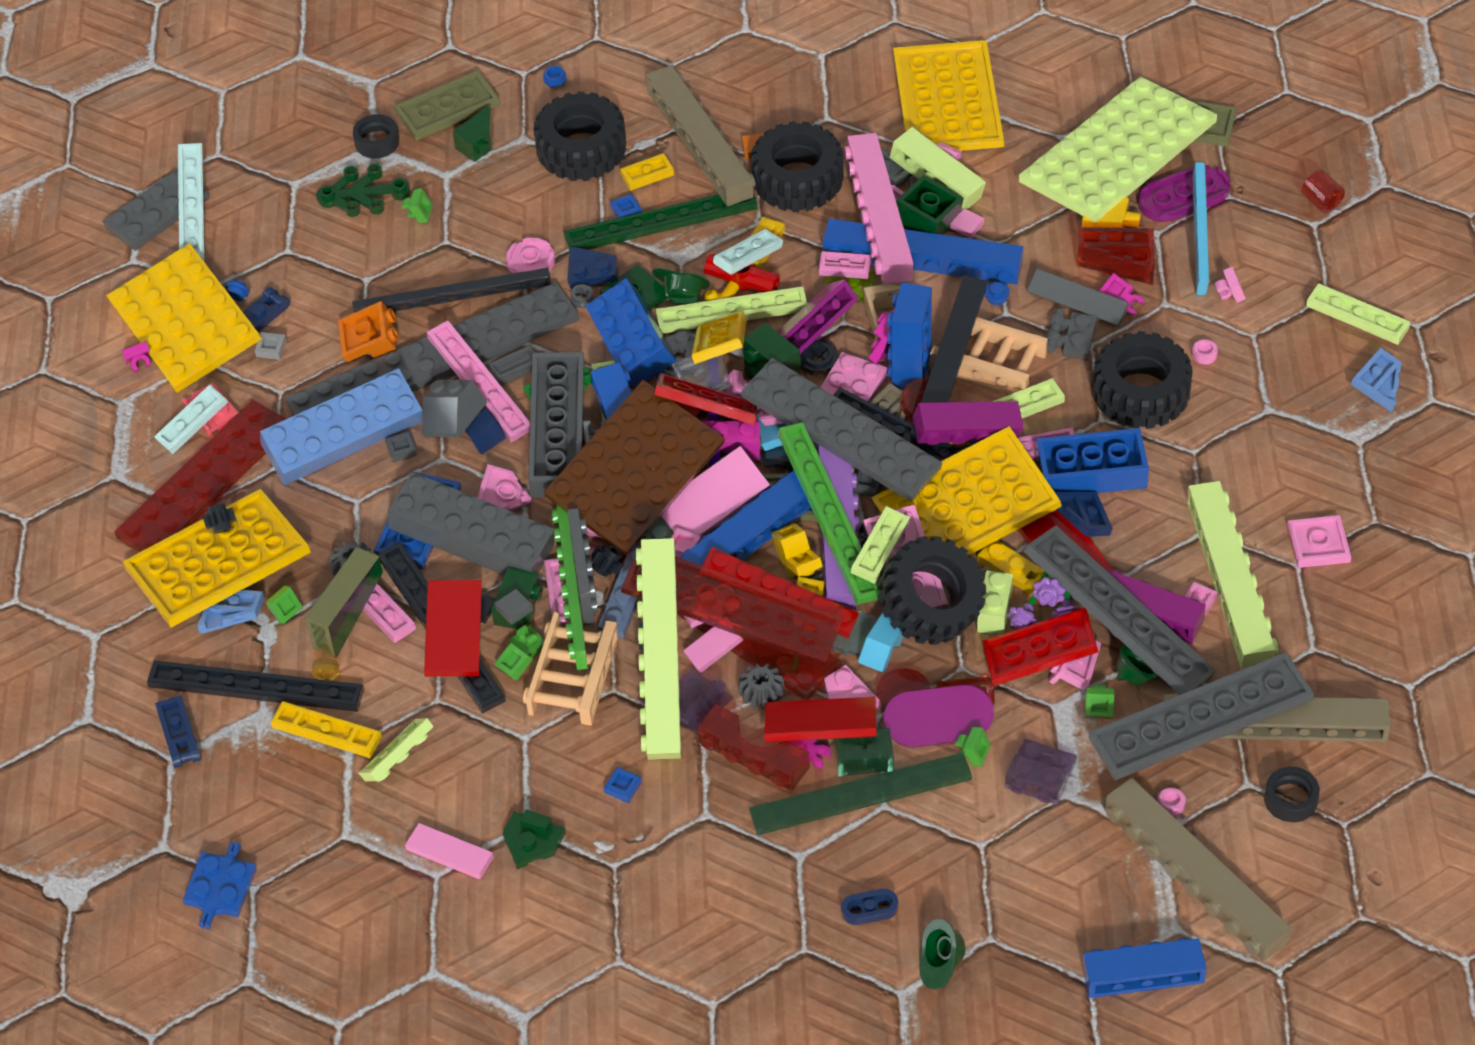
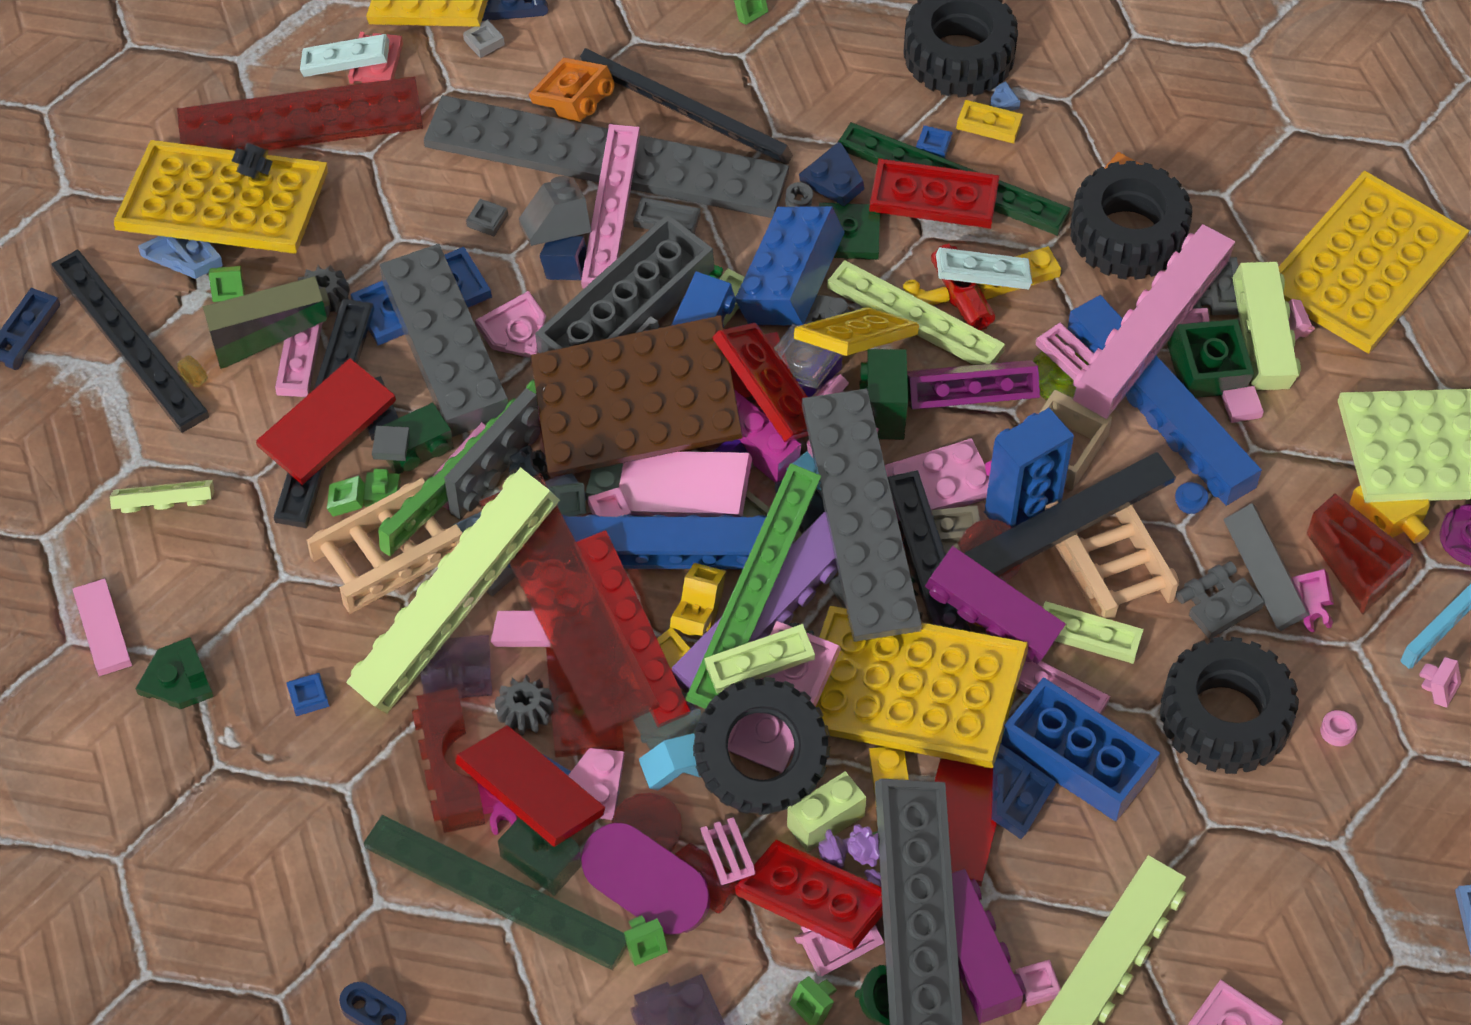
camera: 40 degrees right, 5 degrees up
medium blue brick [260,368,423,486] -> none
yellow plate [270,701,382,758] -> none
bright pink tile [506,238,555,274] -> none
dark tan brick [646,65,755,206] -> none
dark green piece [652,268,710,305] -> none
black gear [800,340,838,374] -> none
none -> bright pink tile [700,817,755,885]
none -> red tile [869,159,1000,229]
none -> medium blue tile [990,81,1020,111]

